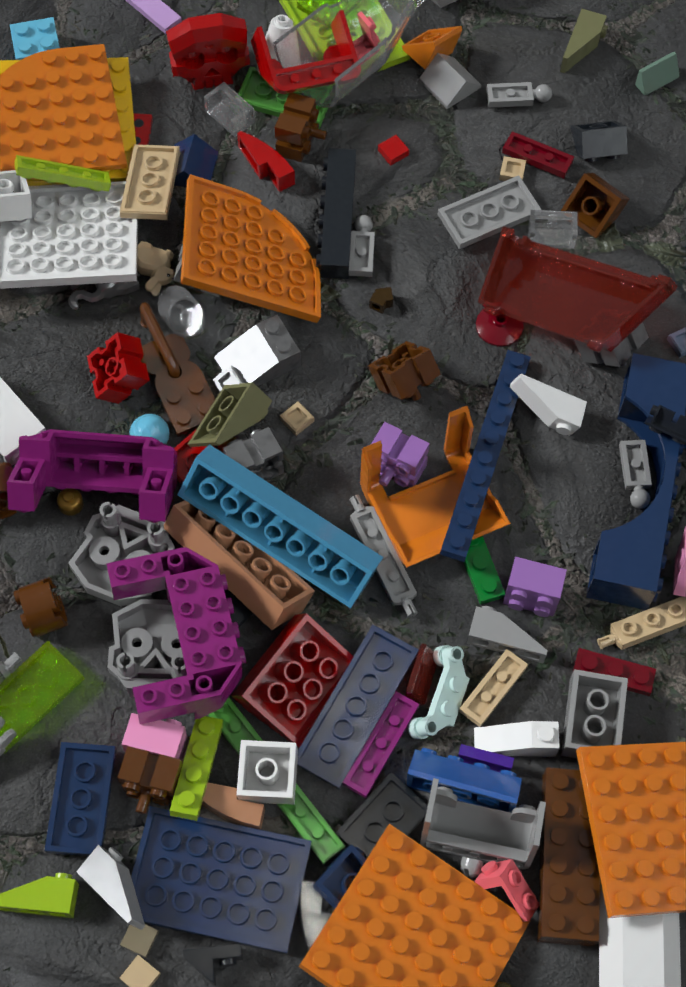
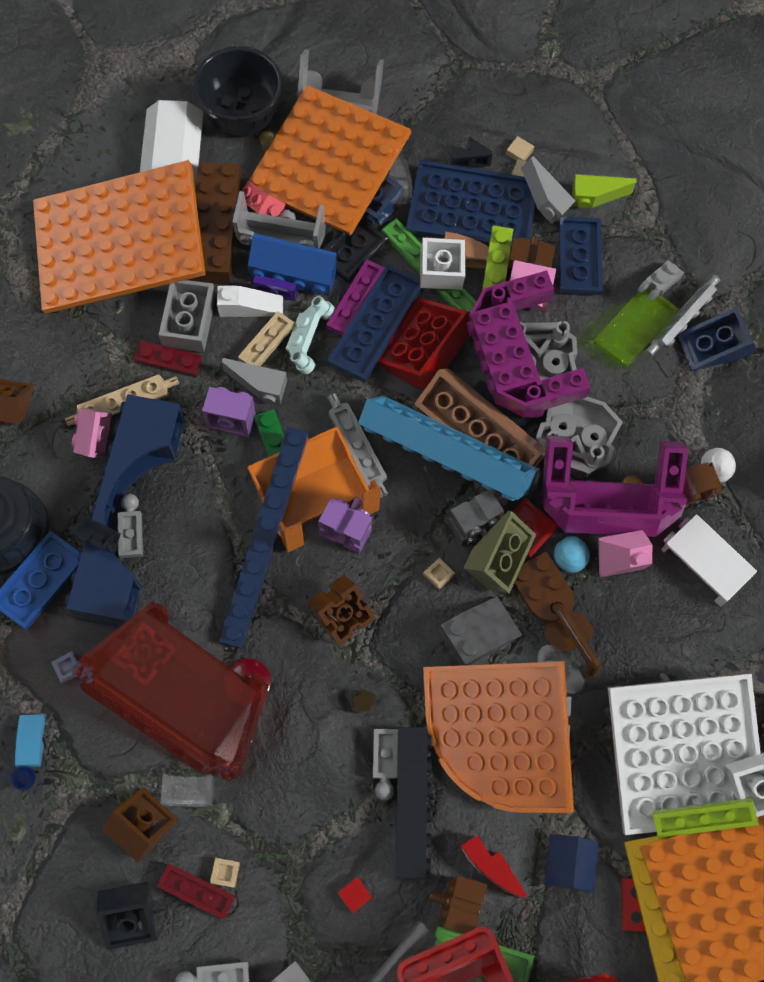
camera: 175 degrees right, 5 degrees up
reddish brown brick [13,577,68,637] -> none
red brick [87,332,150,404] -> none
tan tile [119,144,180,220] -> none
tan animal [137,241,175,296] -> none
clear panel [204,82,255,137] -> none
tile [213,365,244,391] -> none
clear red slope [405,643,437,705] -> none
light grey plate [437,175,542,249] -> none
white slope [510,374,587,436] -> none
none -> bright pink slope [599,530,652,577]

